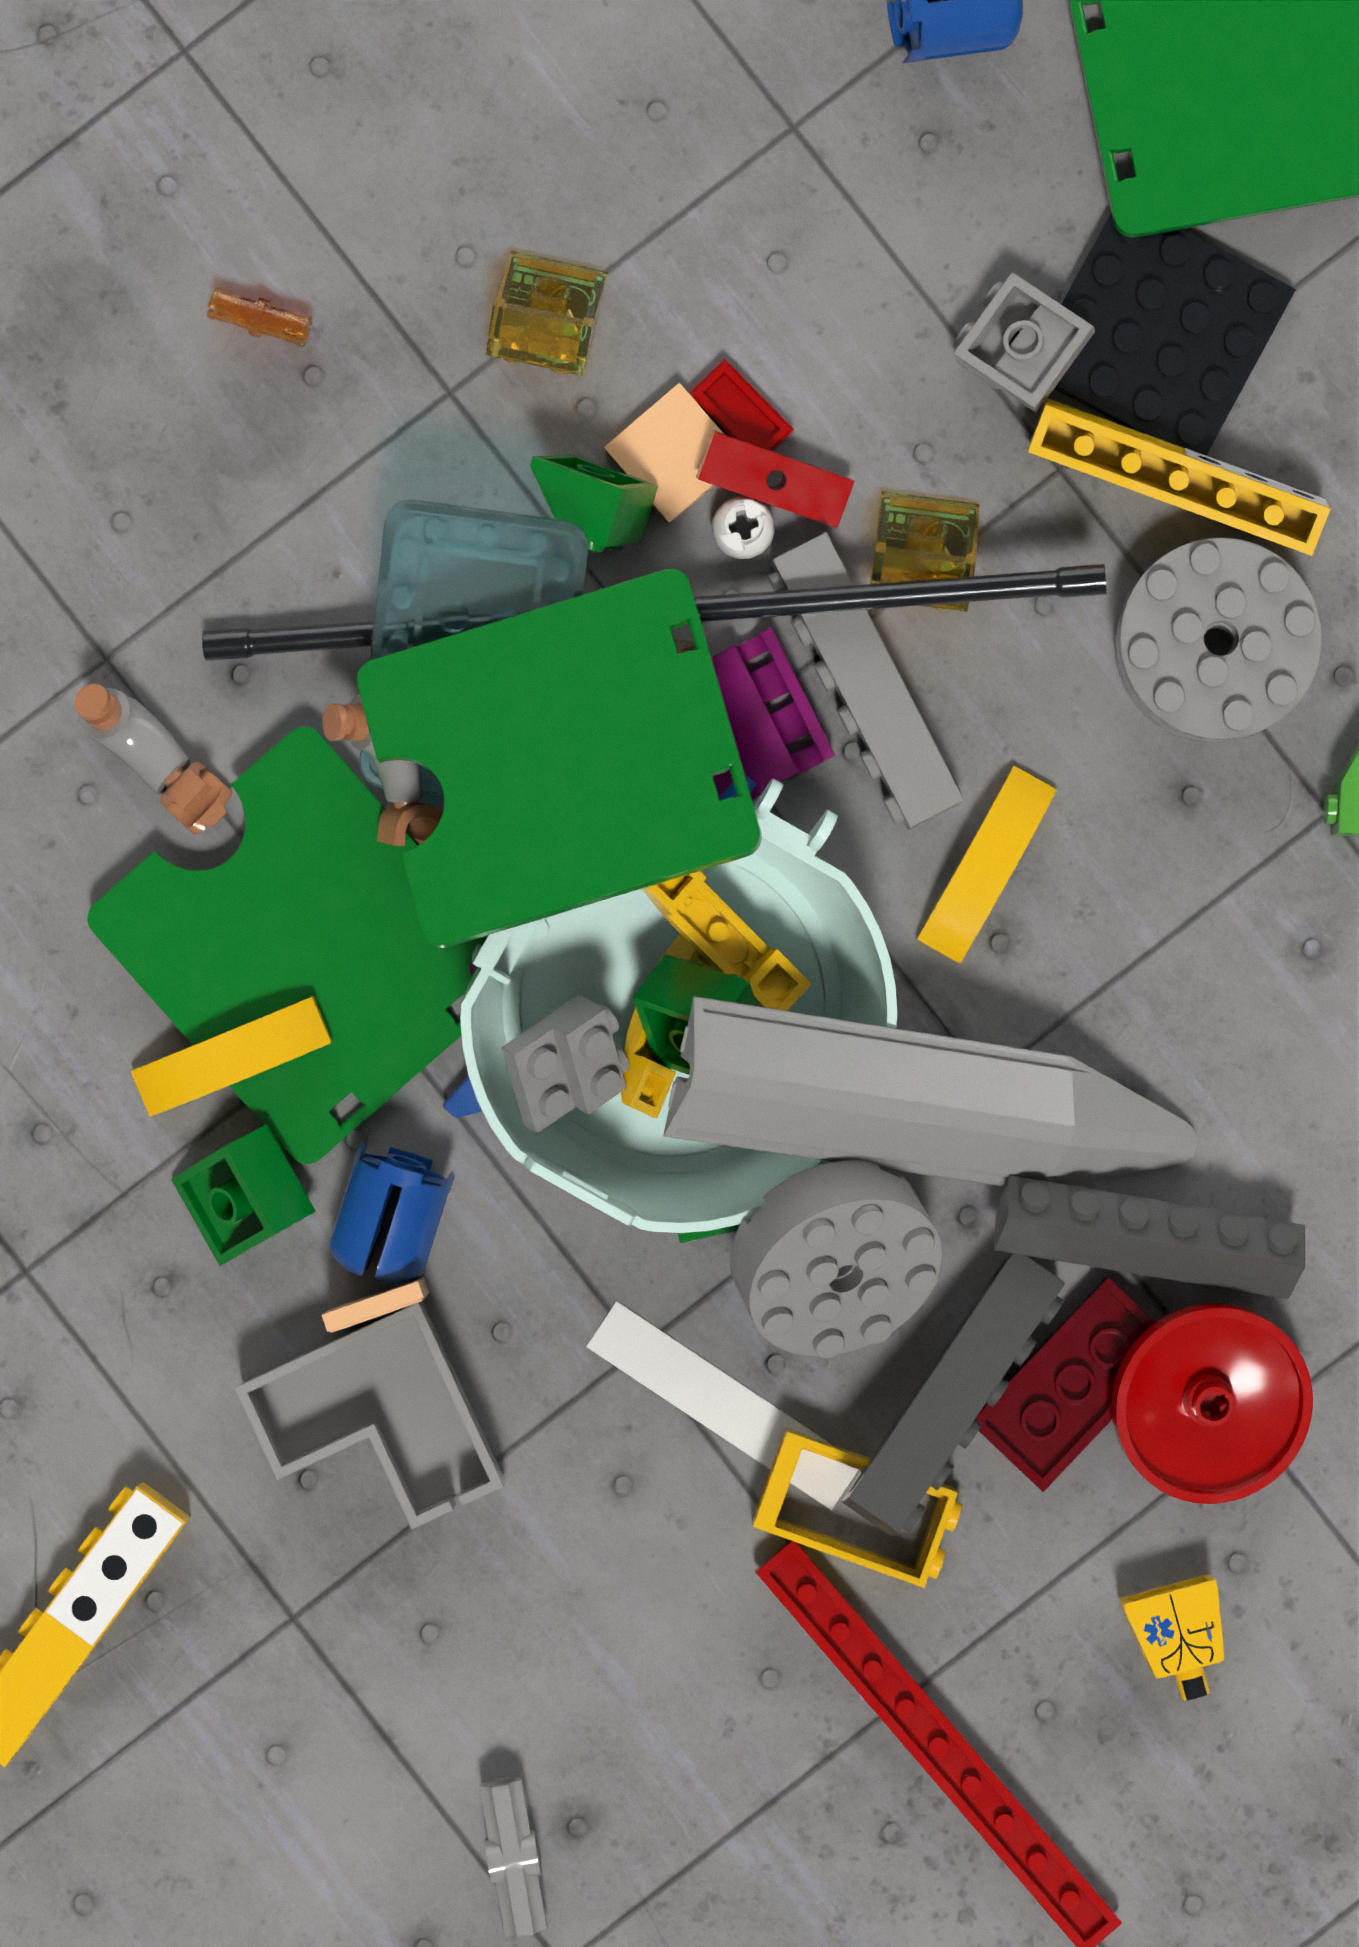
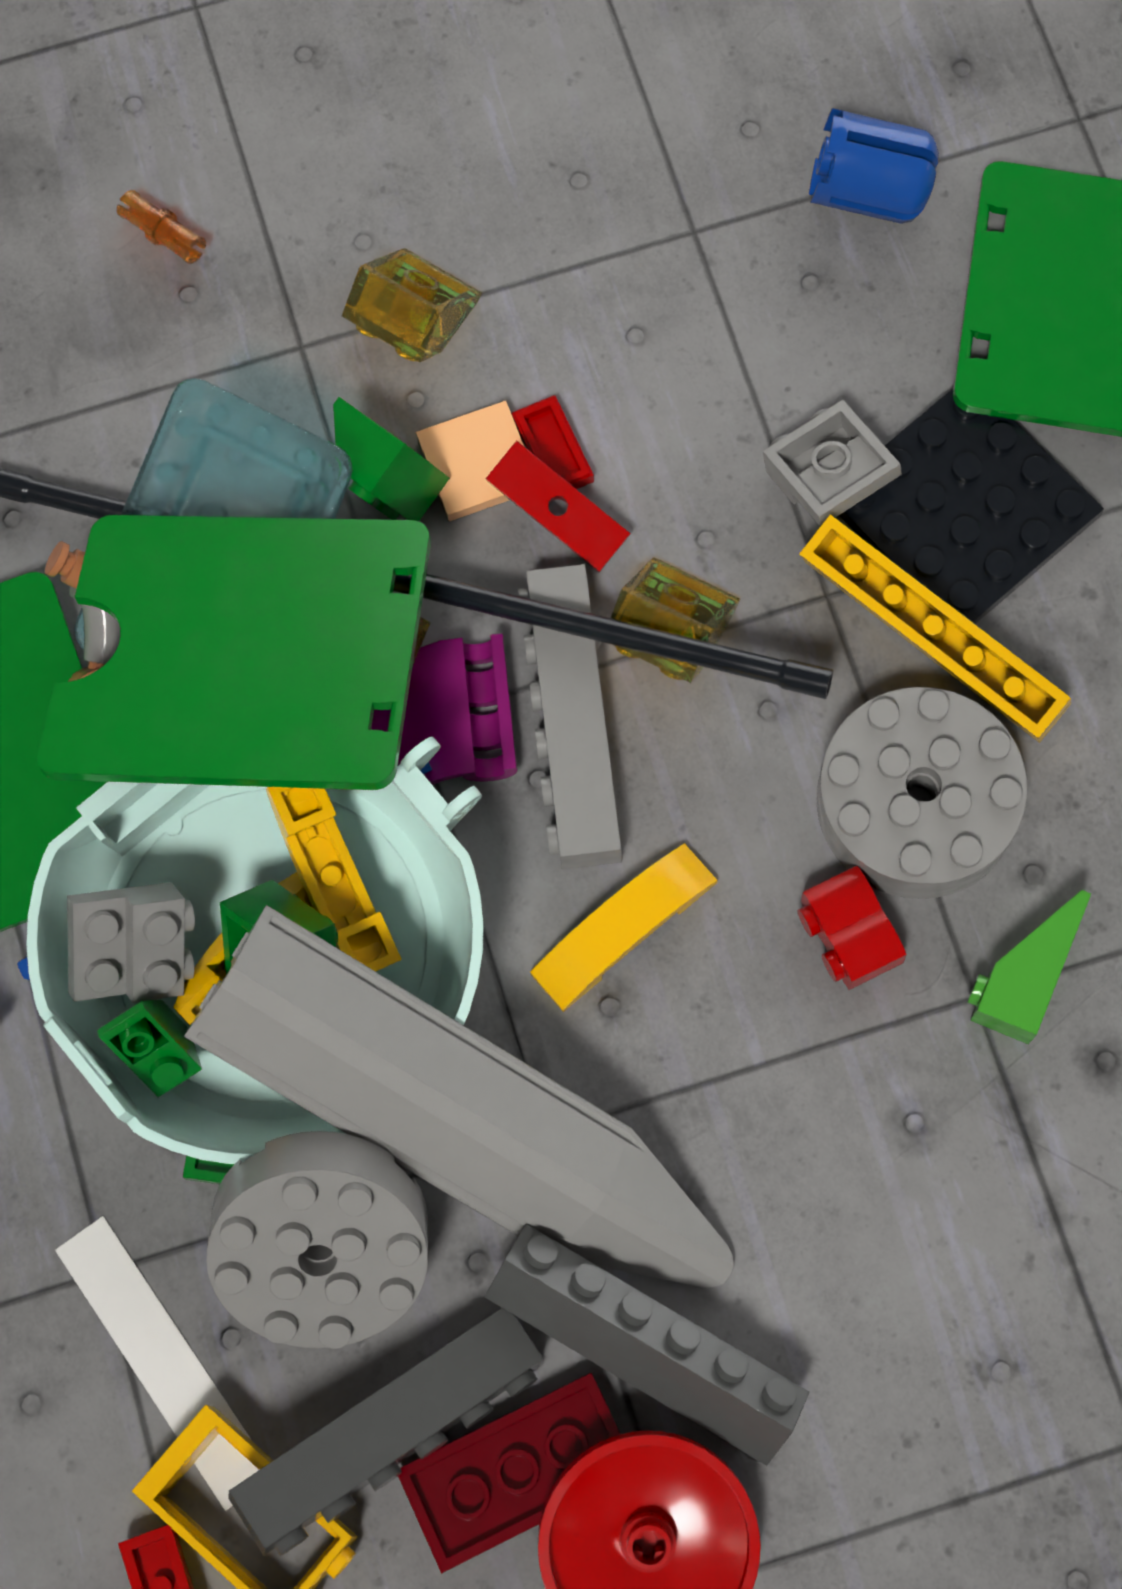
camera: 30 degrees right, 15 degrees down
white piece [712,496,775,559] -> none
none -> green slope [97,999,202,1098]
none -> red brick [797,865,907,990]

